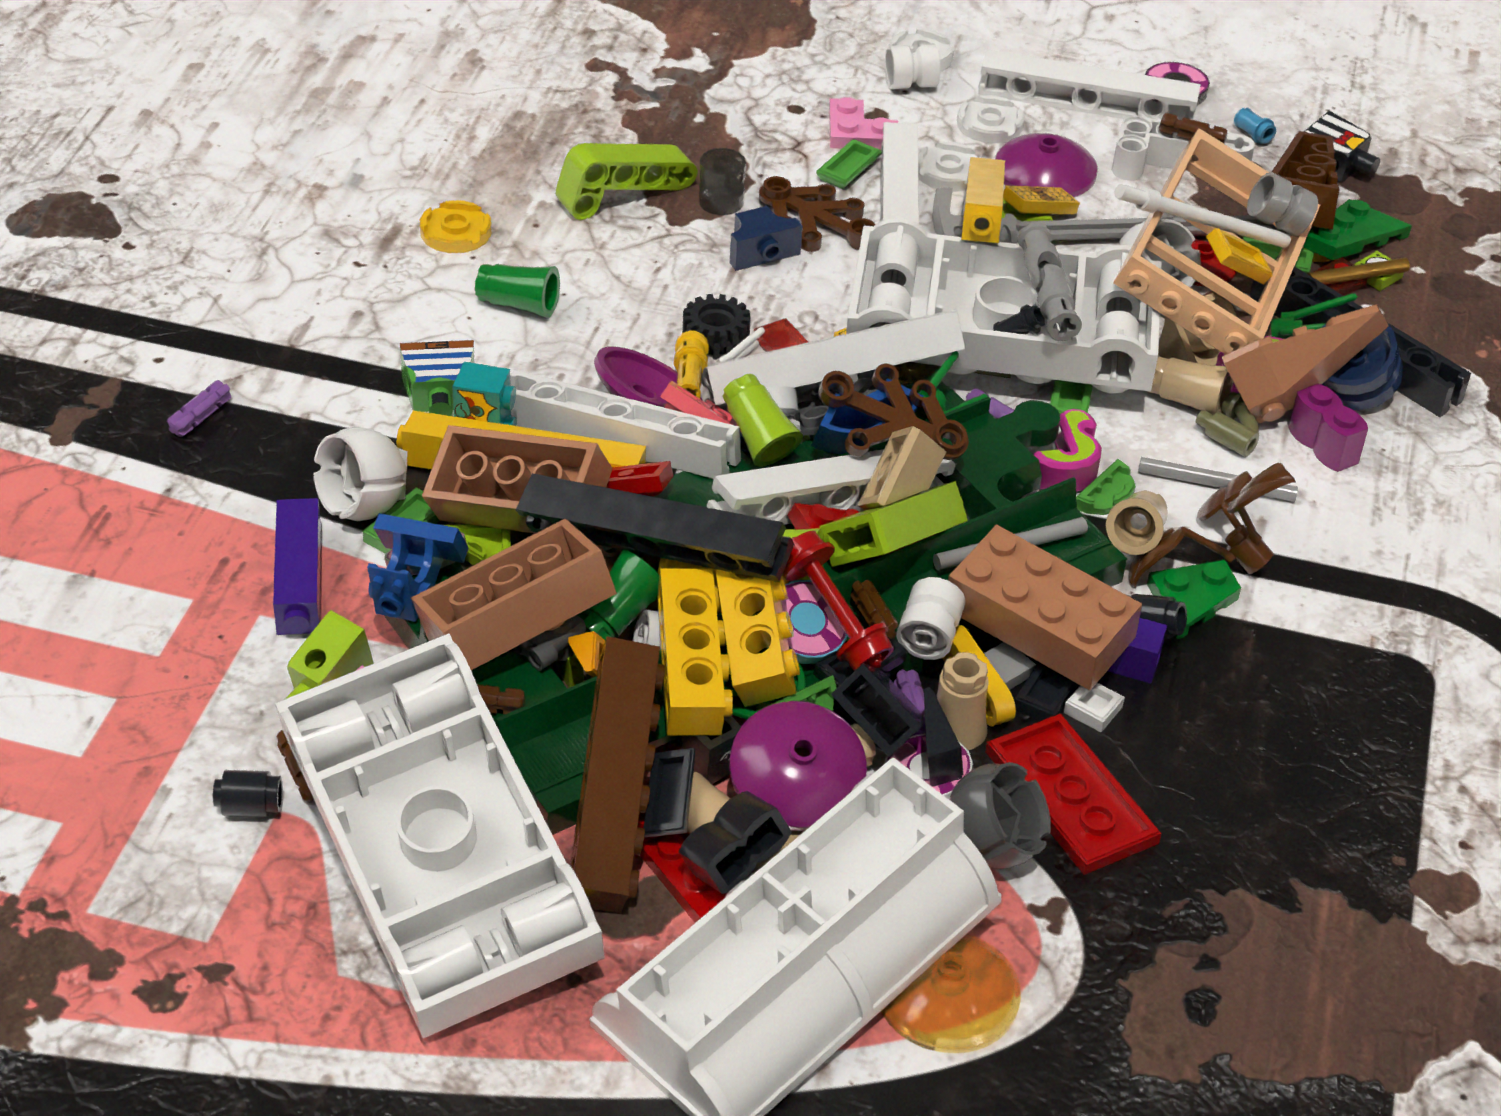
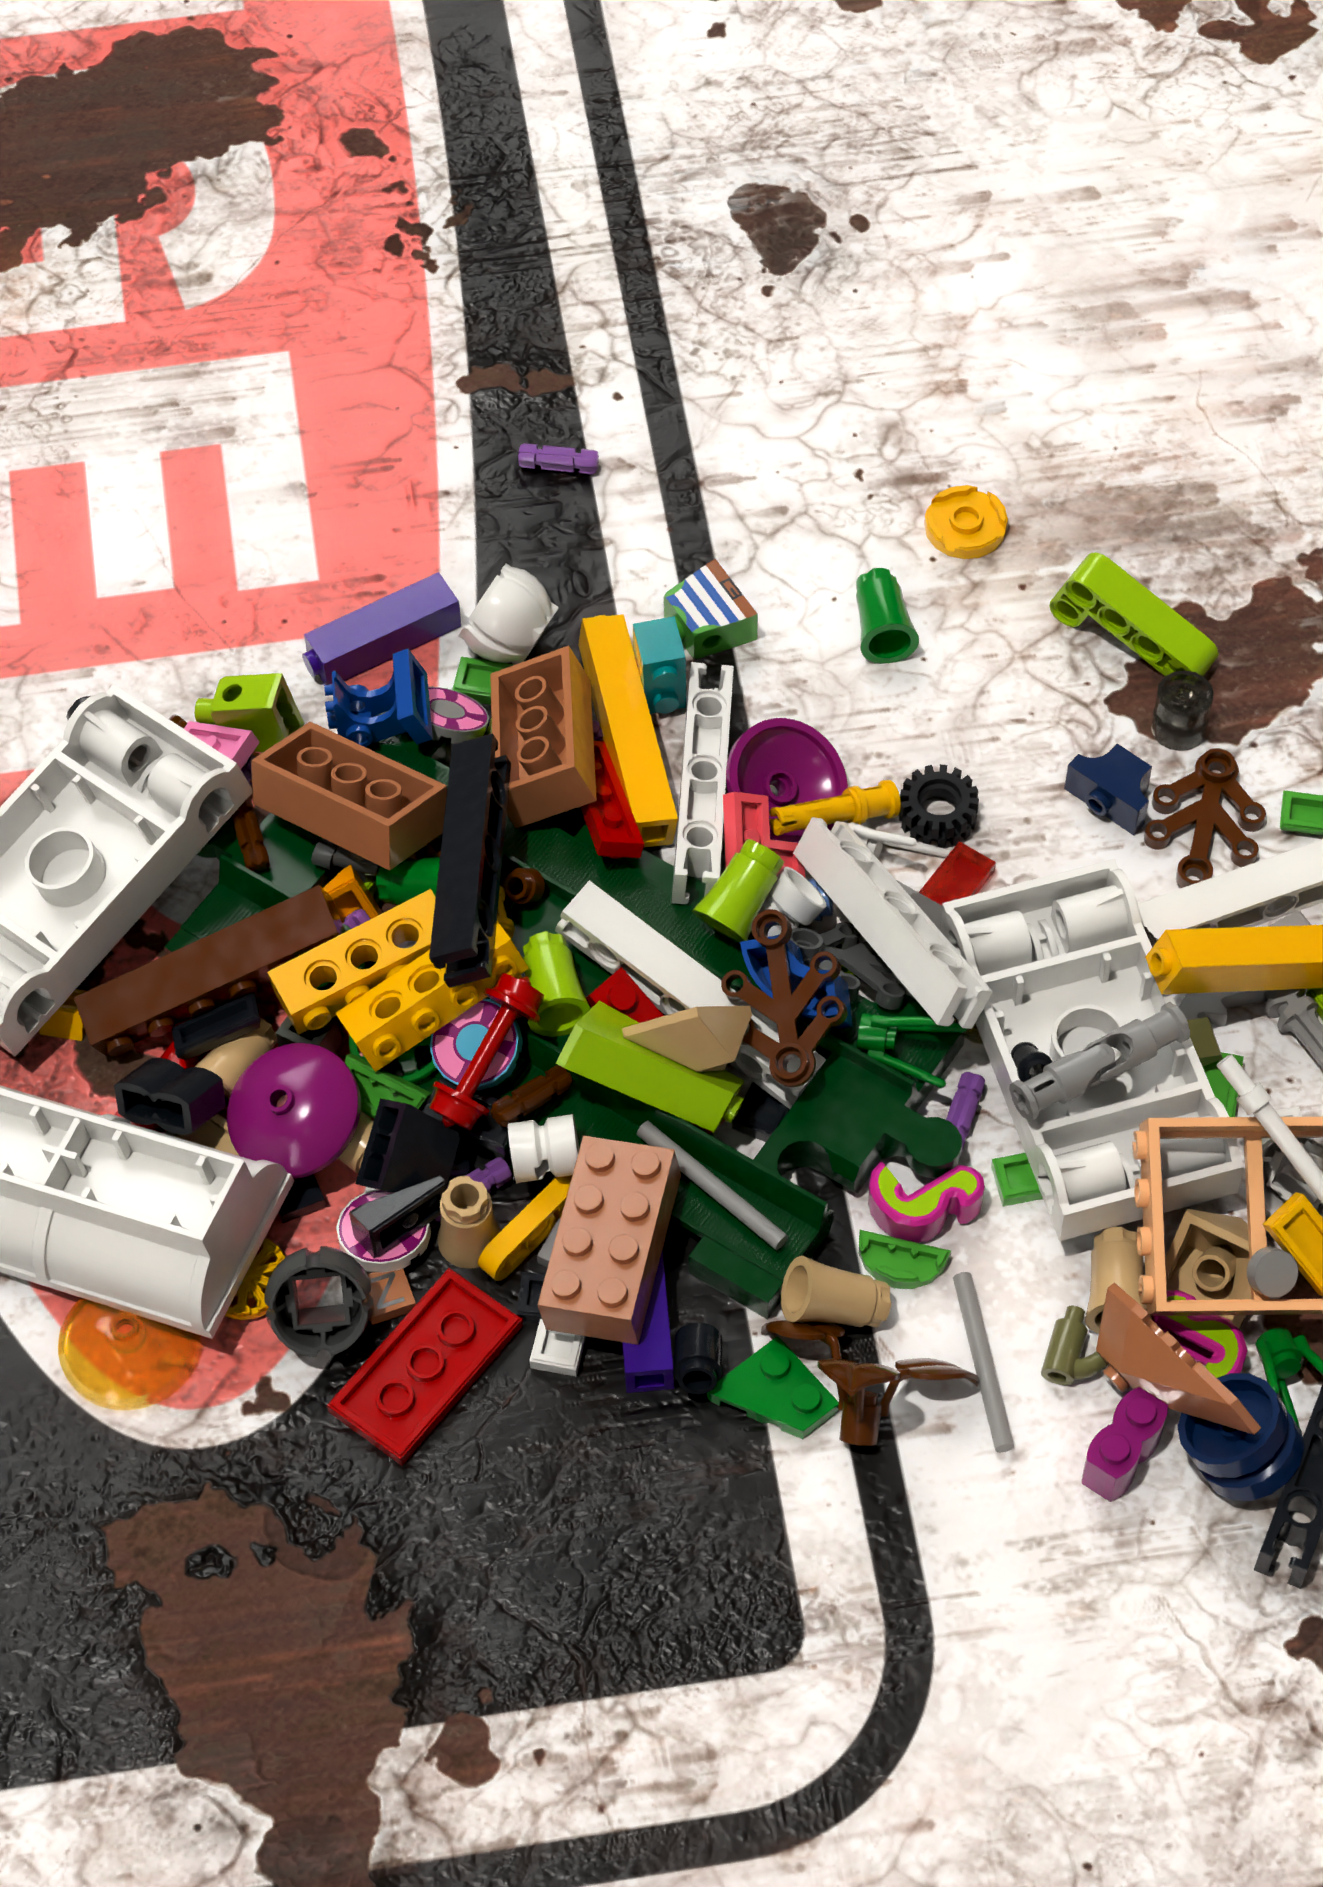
camera: 70 degrees right, 15 degrees up
none -> light grey tile [1247,1247,1298,1298]

